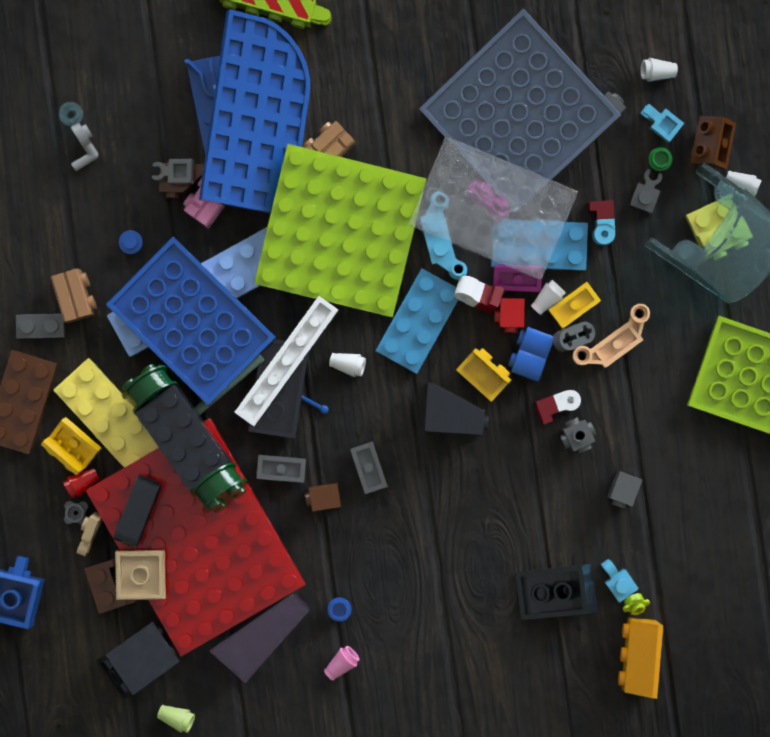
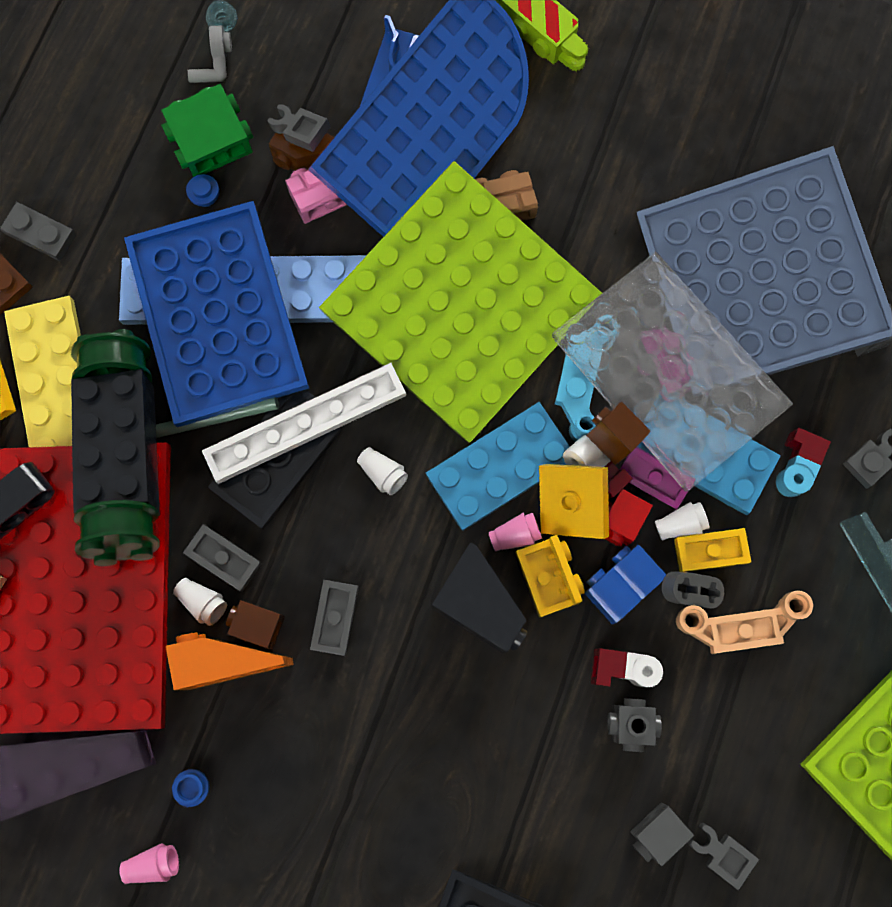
camera: 30 degrees right, 10 degrees down
medium nougat brick [51,269,97,323] -> none
blue hinge [302,395,329,414] -> none
none -> green brick [161,84,254,177]
none -> orange slope [166,632,294,690]
none -> white cone [173,578,227,626]
none -> bright pink cone [488,512,542,552]
none -> yellow plate [539,464,609,539]
none -> reddish brown brick [586,401,651,465]
none -> dark grey plate [688,823,759,890]

